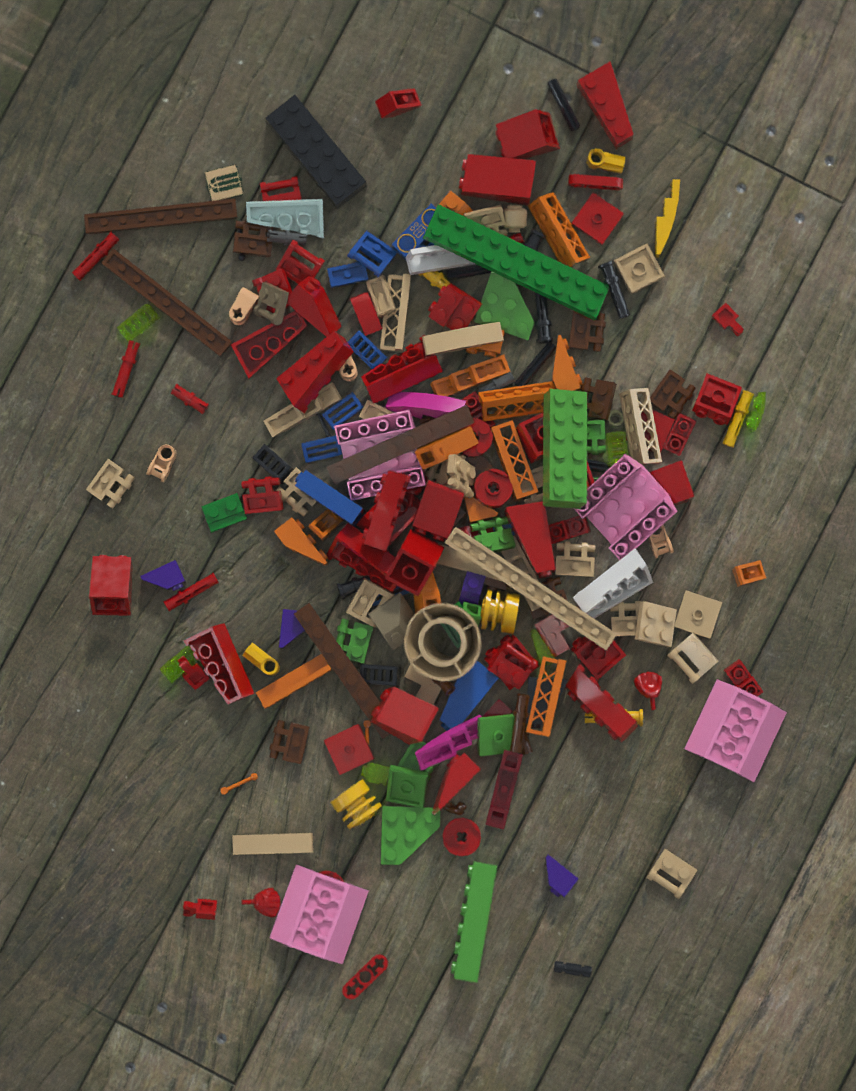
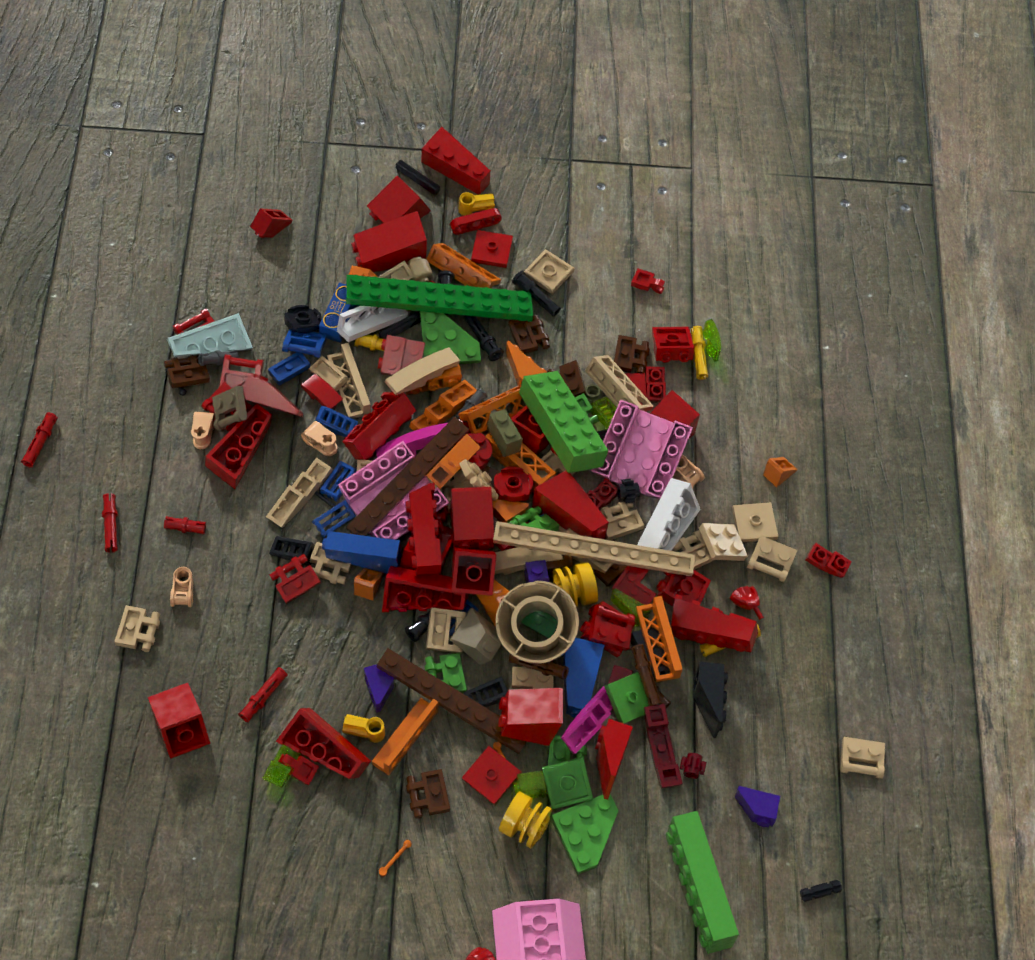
camera: 30 degrees left, 25 degrees down
reddish brown plate [84,198,238,234] -> none
reddish brown plate [101,248,232,357] -> none
clear neon green slope [117,303,160,341] -> none
dark purple slope [140,560,186,592] -> none
green plate [201,493,247,533] -> none
piece [204,164,244,201] -> none
tan slope [233,833,313,855] -> none
black brick [265,95,367,210] -> none
orange slope [274,517,328,566] -> none
red wedge [276,331,354,413] -> none
red plate [442,818,481,856] -> none
reddish brown arm [443,801,467,815] -> none
black axle [514,341,556,387] -> none
yellow slope [655,179,680,258] -> none
bright pink slope [684,680,787,782] -> none
none -> black tile [284,305,322,333]
none -> olive brick [487,409,523,457]
none -> black gear [617,478,640,504]
none -> dark red gear [679,753,707,779]
none -> black slope [693,662,728,738]

